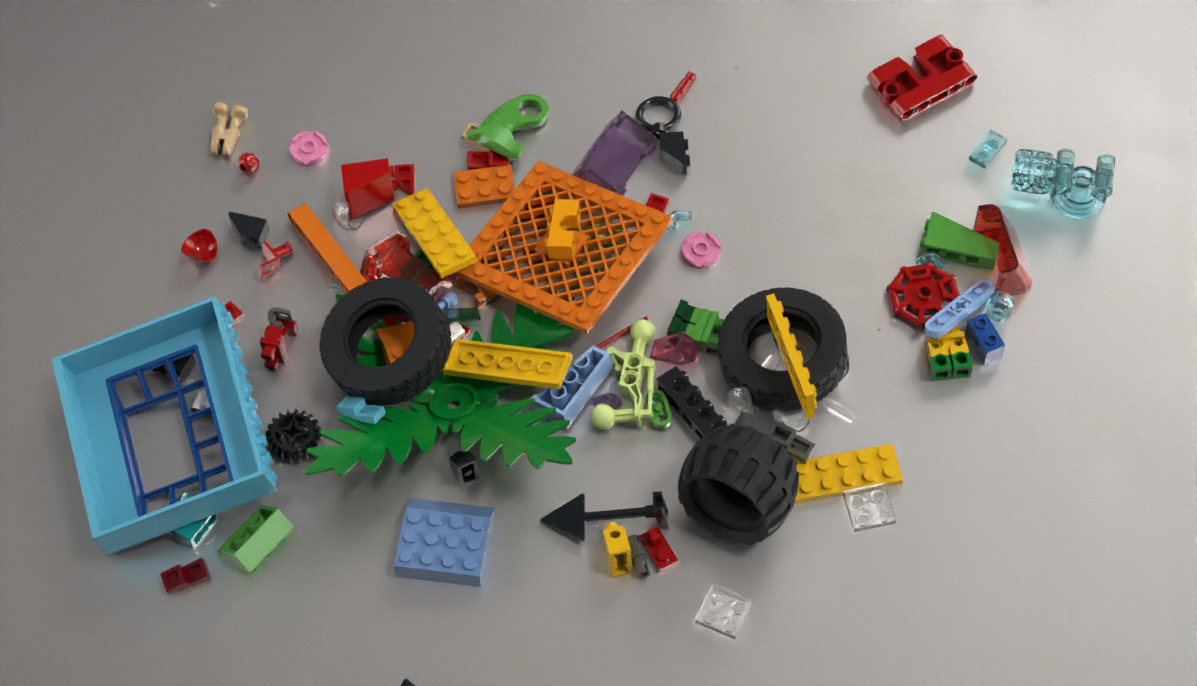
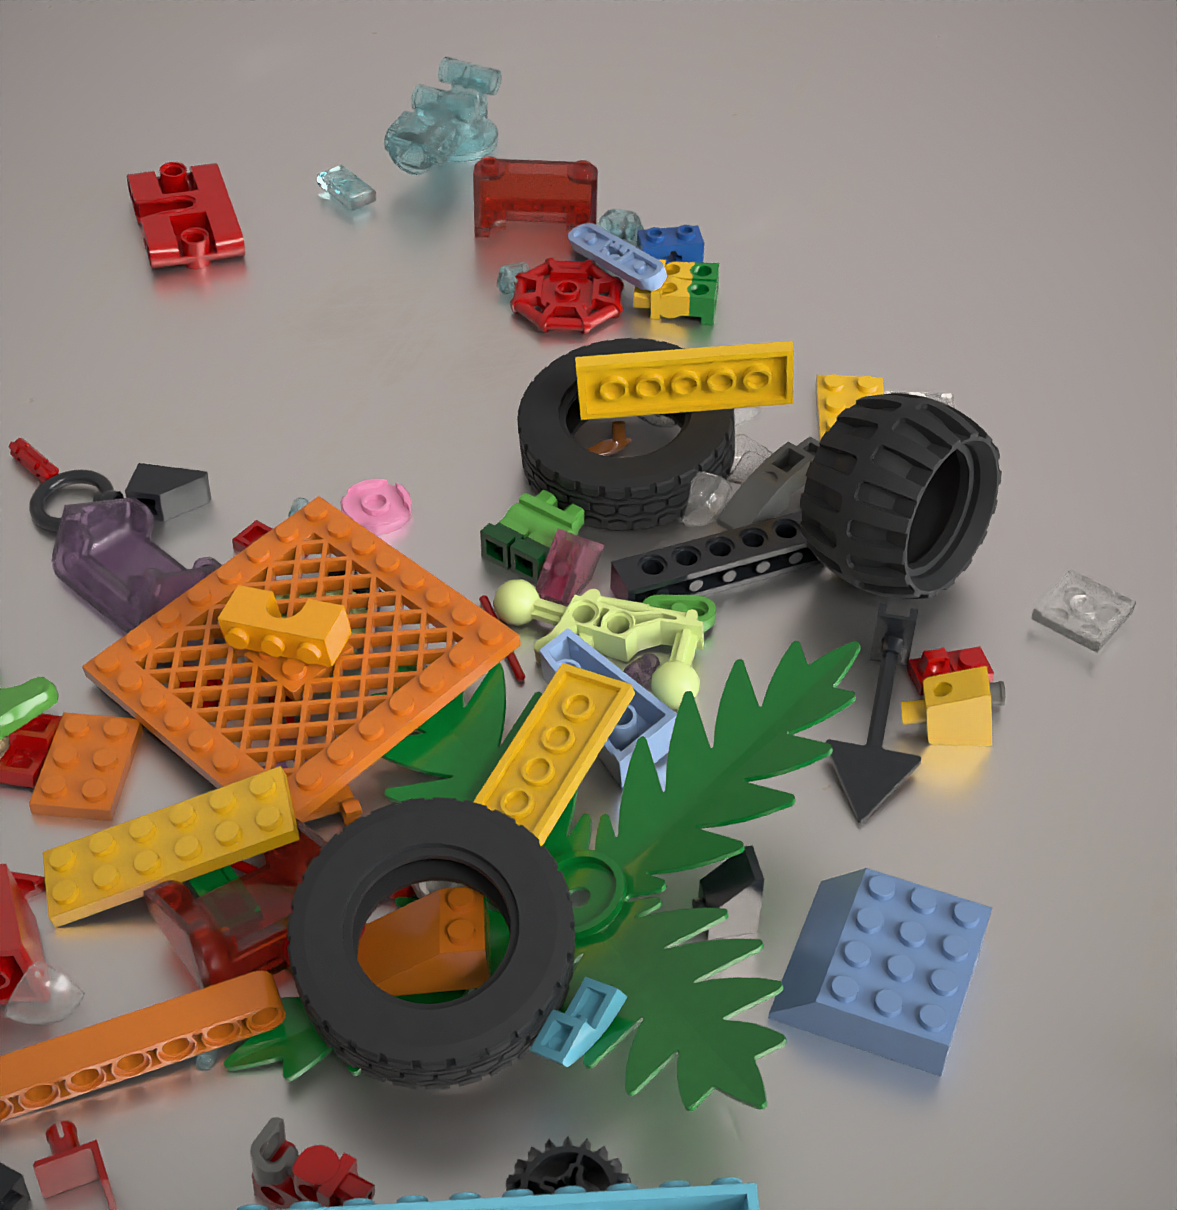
camera: 80 degrees left, 15 degrees down
bright green slope [920,212,1000,270] -> none

